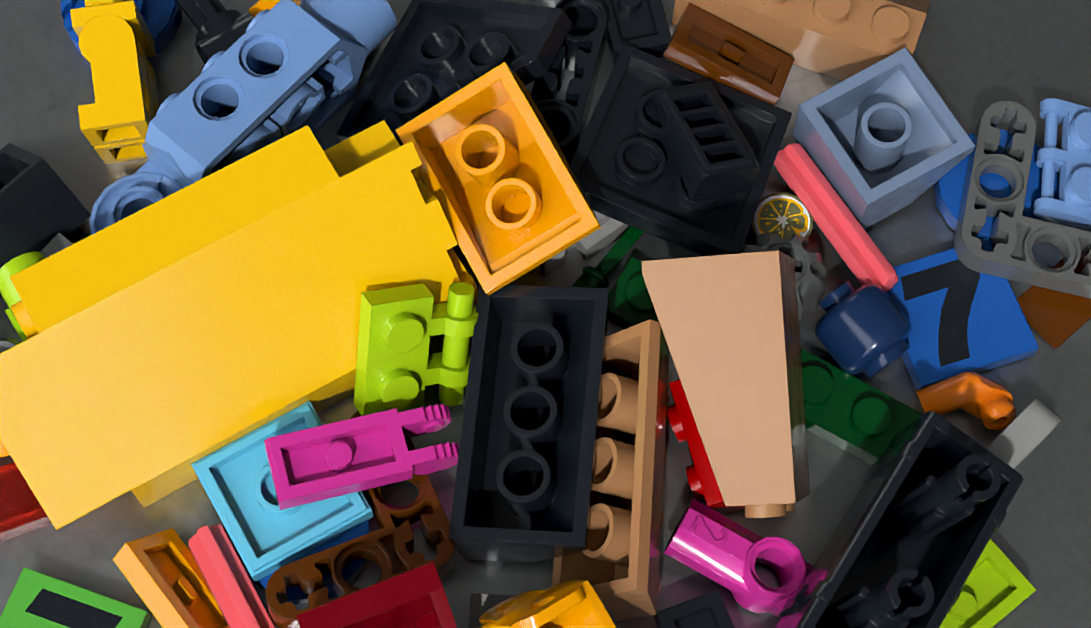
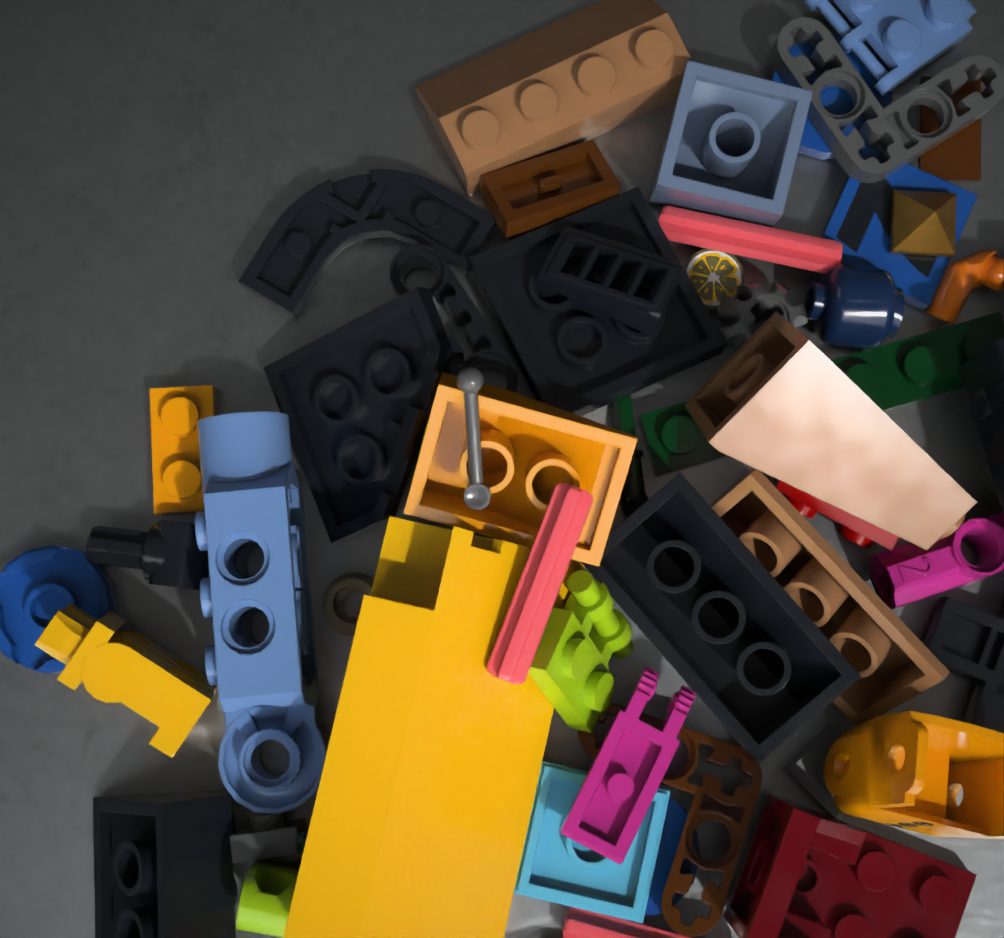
camera: 45 degrees left, 15 degrees up
none -> dark grey hinge [456,367,491,510]
none -> coral axle [486,483,593,684]
none -> pearl gold slope [890,190,957,257]

